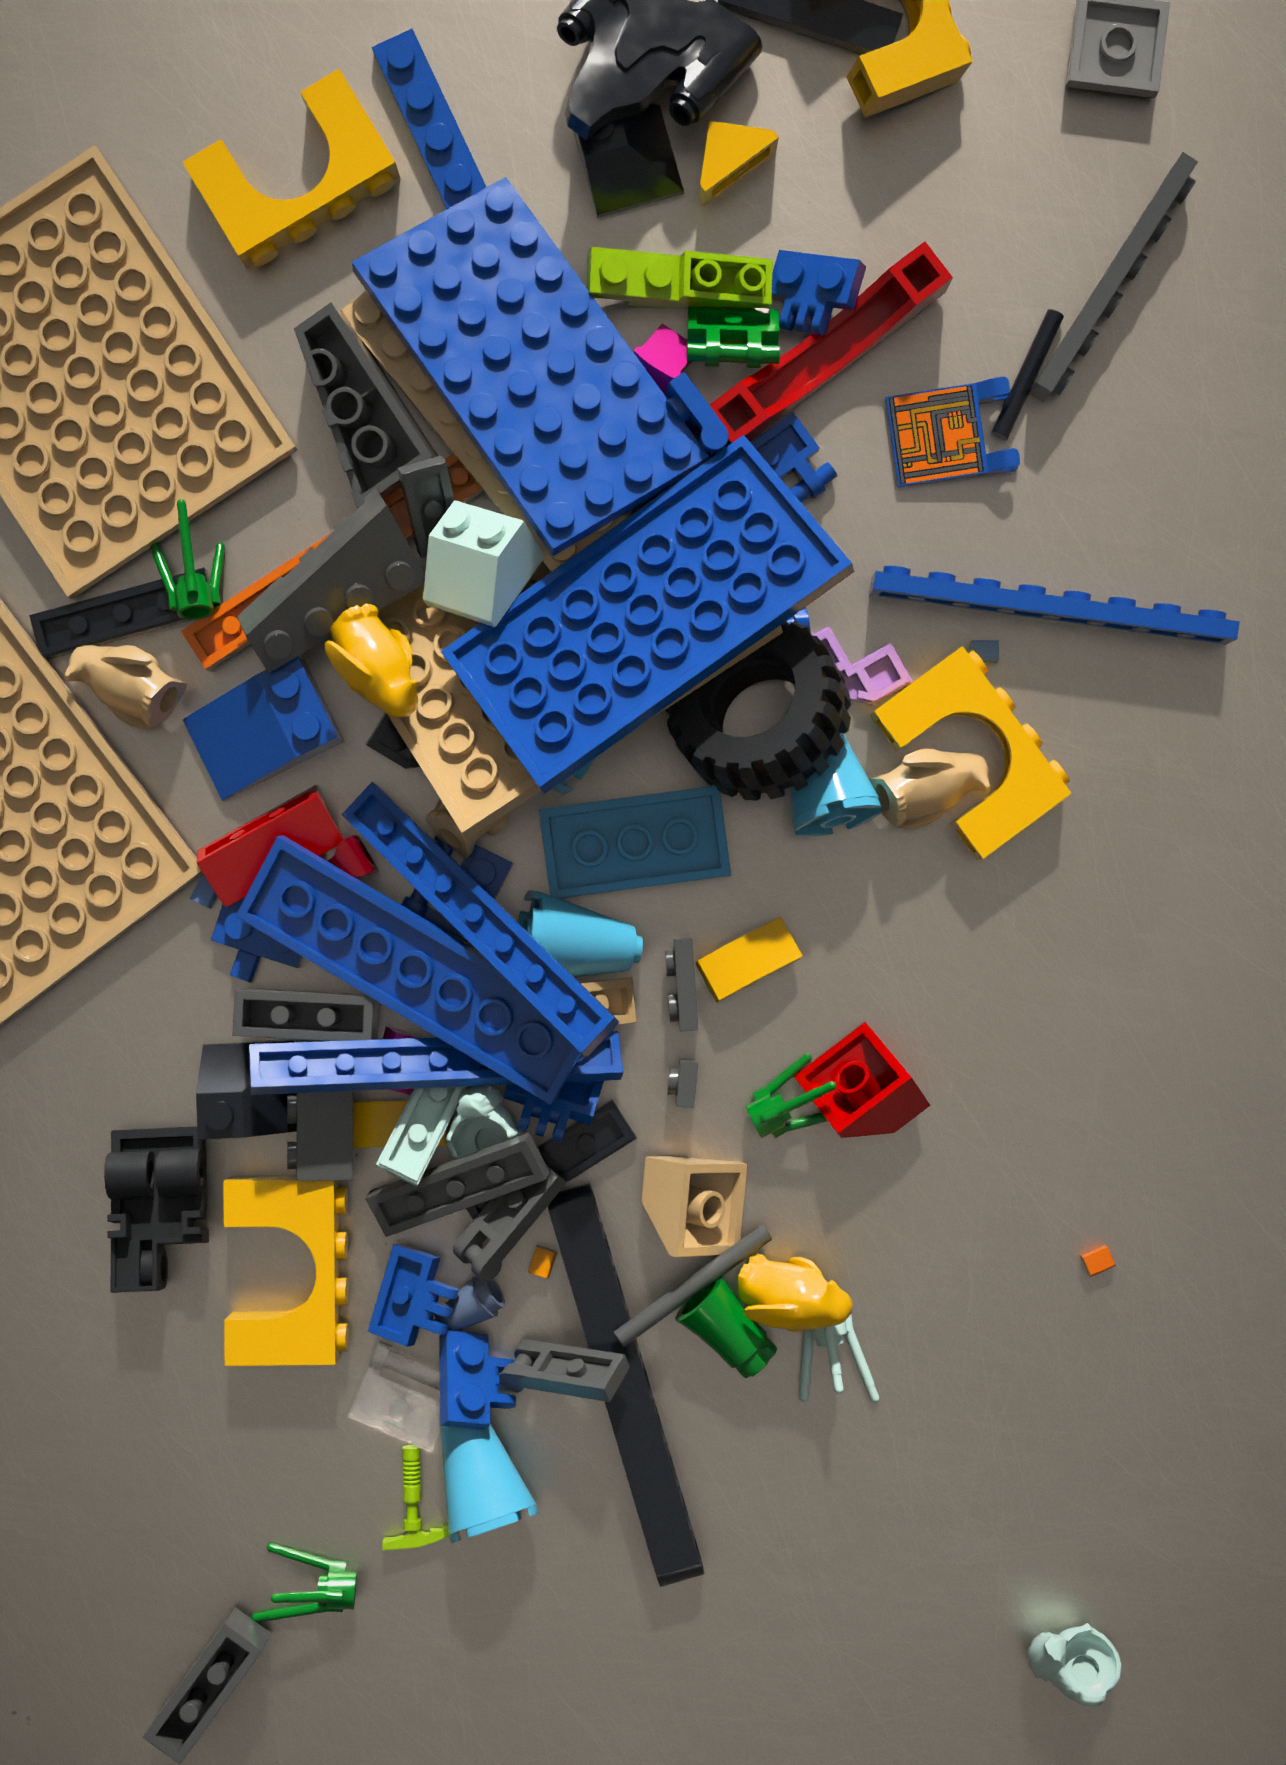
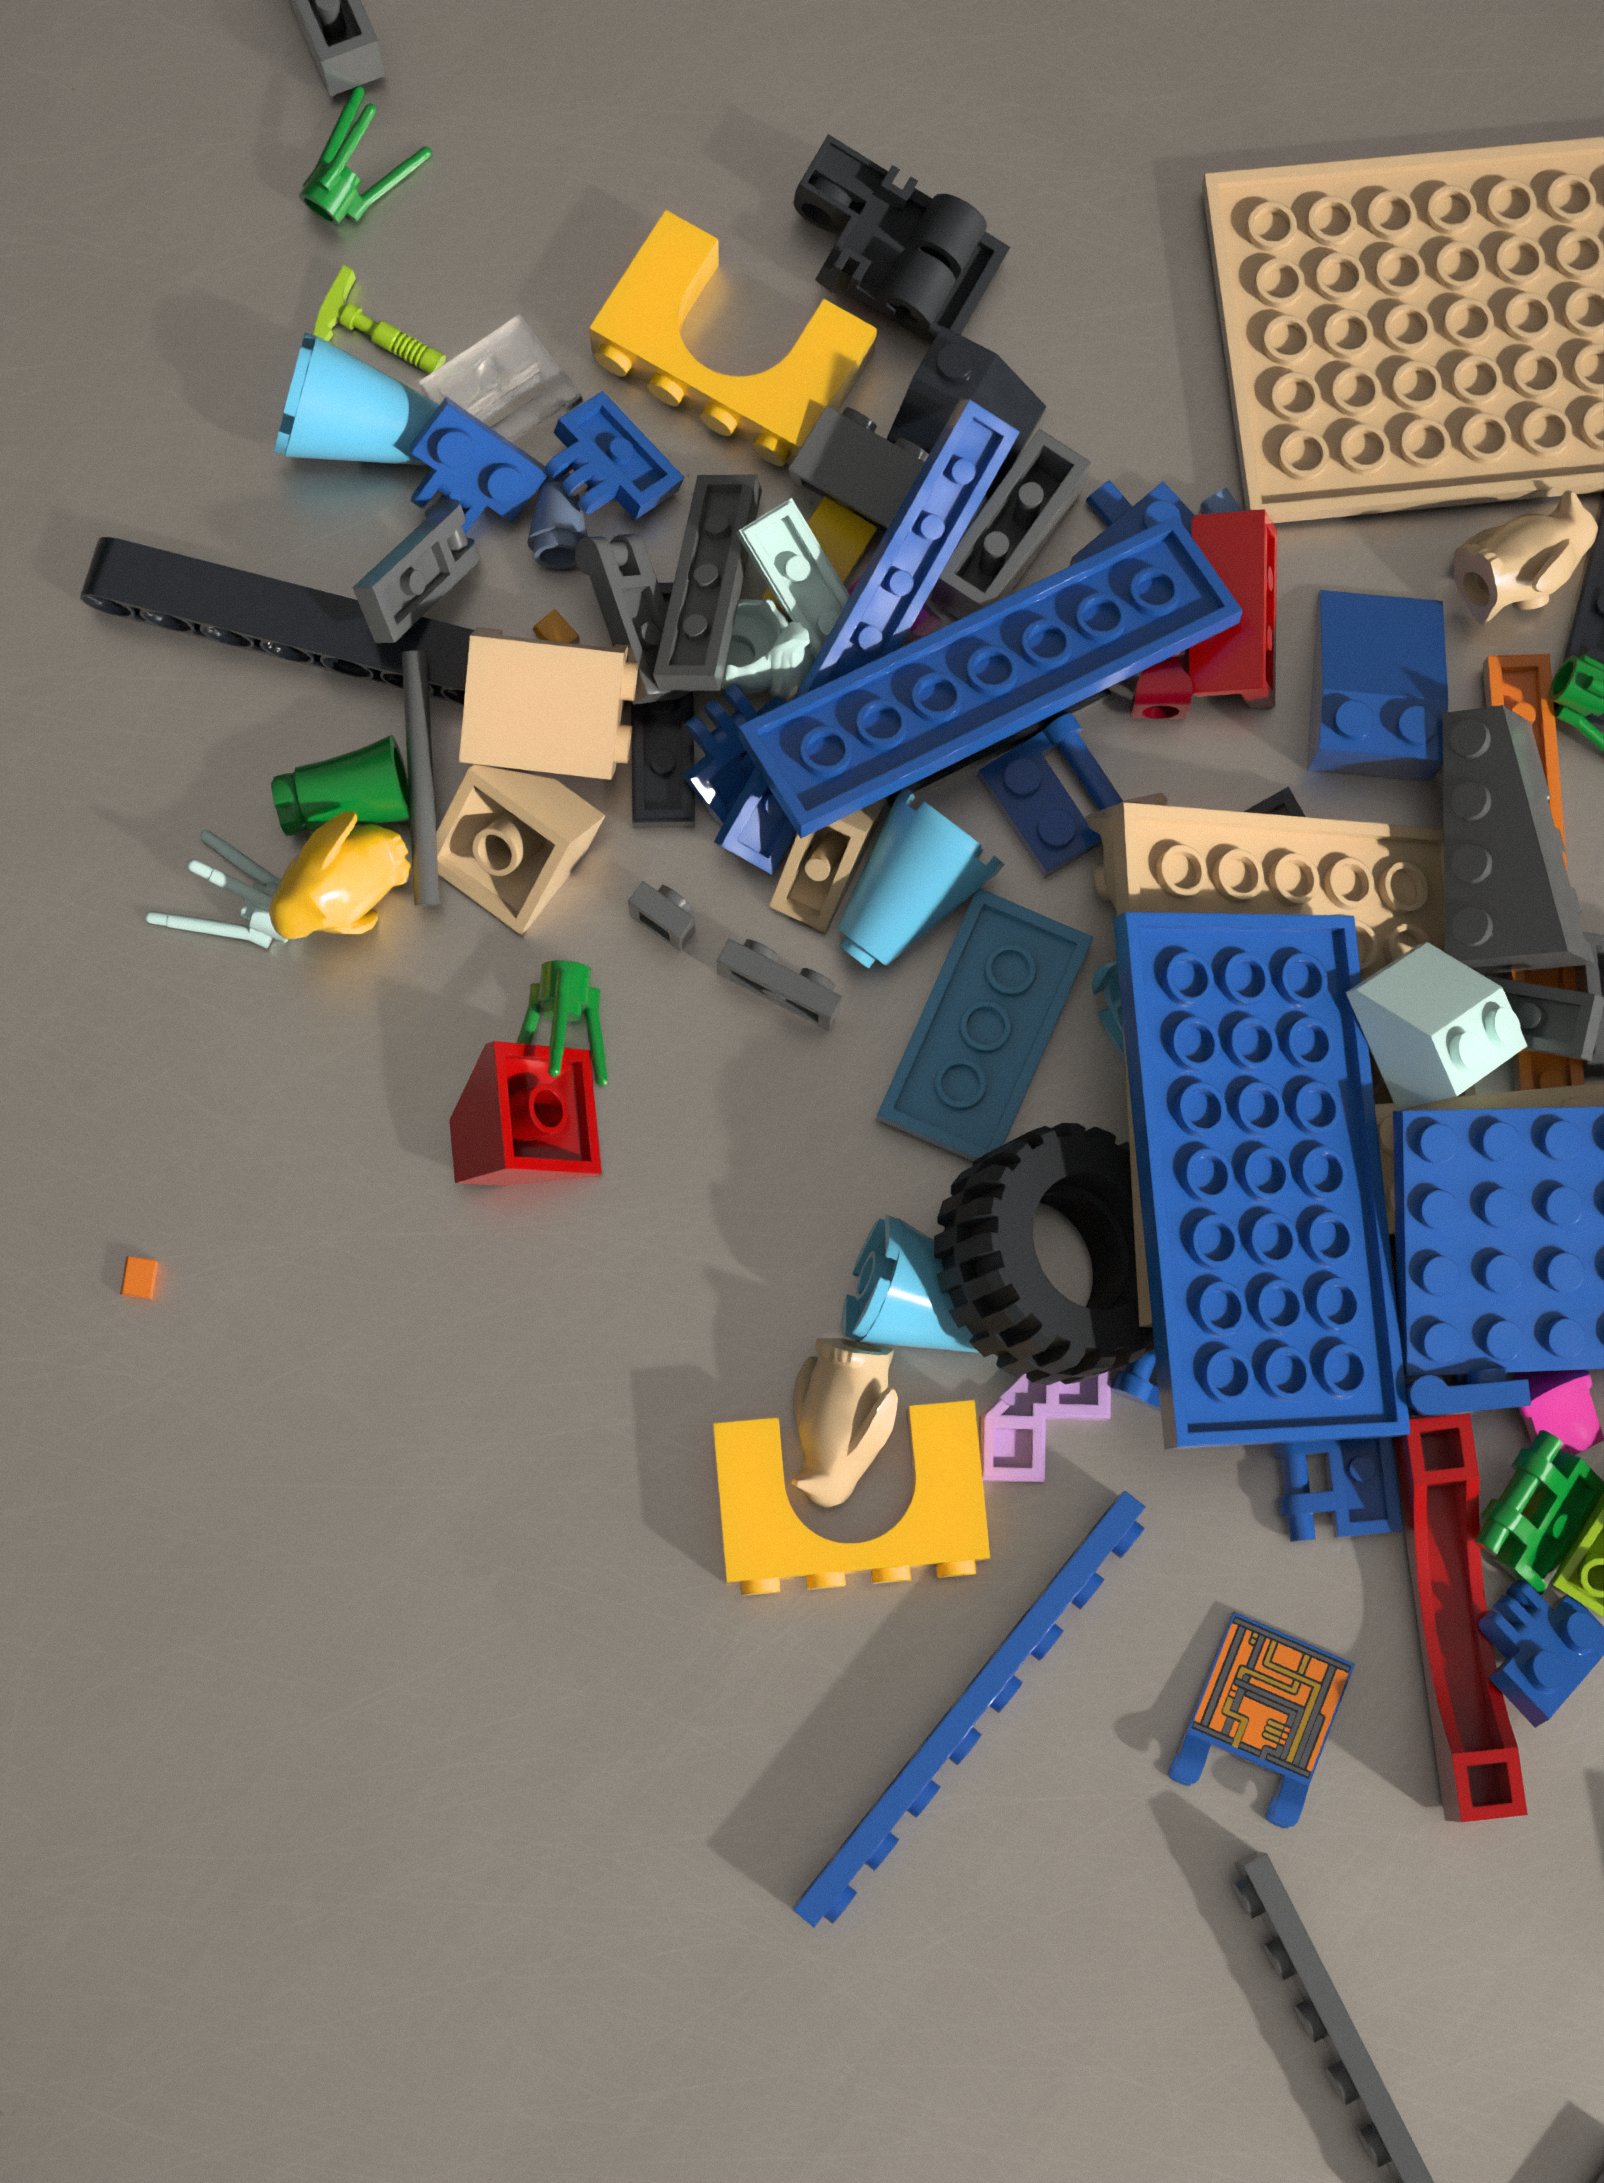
camera: 115 degrees right, 10 degrees down
yellow animal [324,604,419,717] -> none
blue plate [341,782,620,1057] -> none
yellow slope [695,917,803,1003] -> none
medium blue piece [970,640,999,663] -> none
black bar [991,309,1064,440] -> none
none -> tan panel [459,627,638,780]

